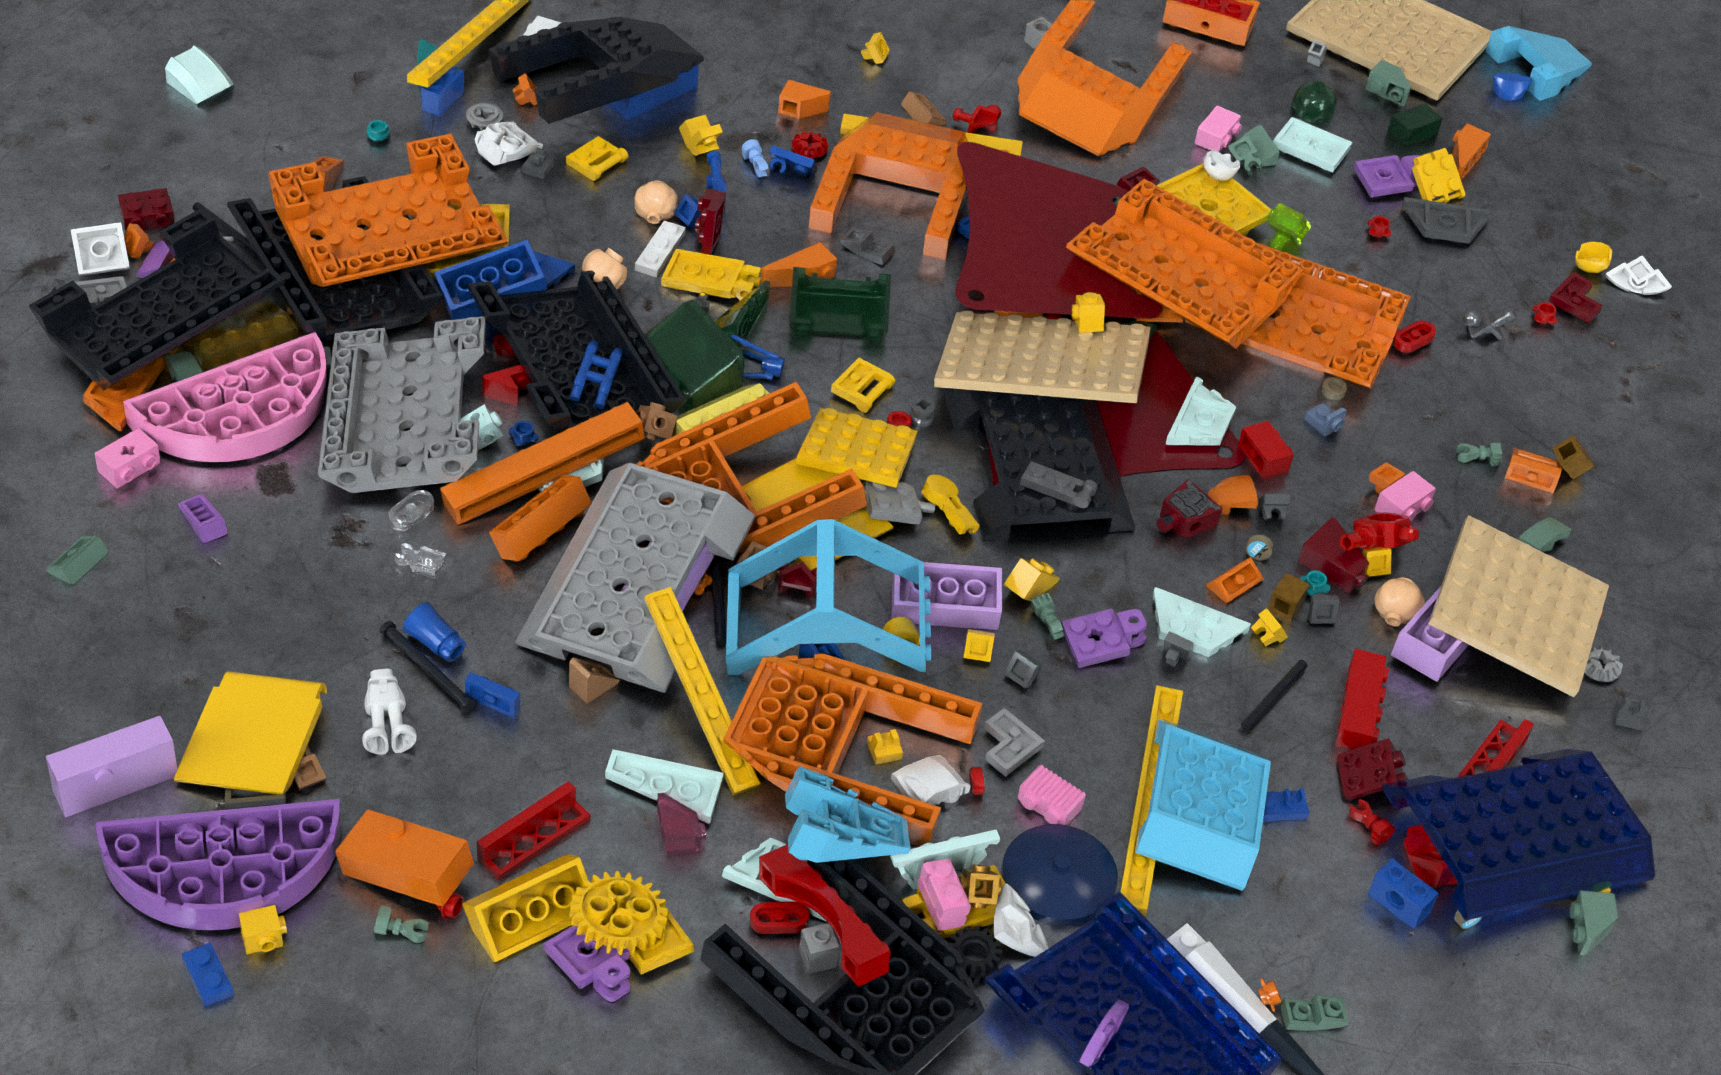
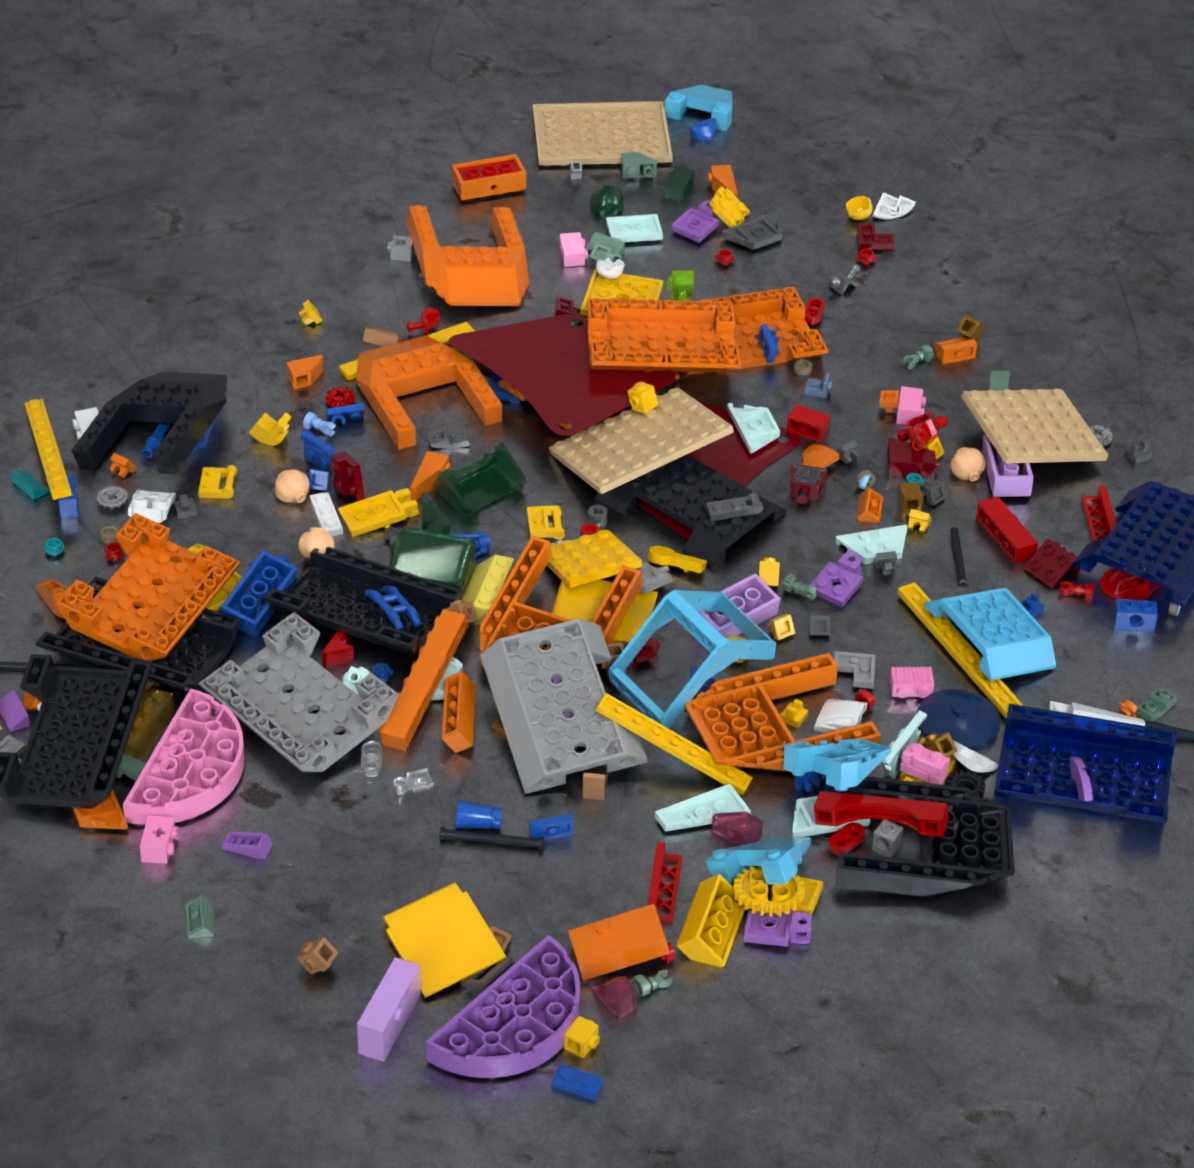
camera: 35 degrees left, 5 degrees down
white piece [362,669,417,755] -> none
none -> medium nougat brick [297,937,339,974]
none -> clear pink slope [592,976,637,1019]
none -> medium azure wedge [706,837,811,884]
none -> blue plate [757,324,779,363]

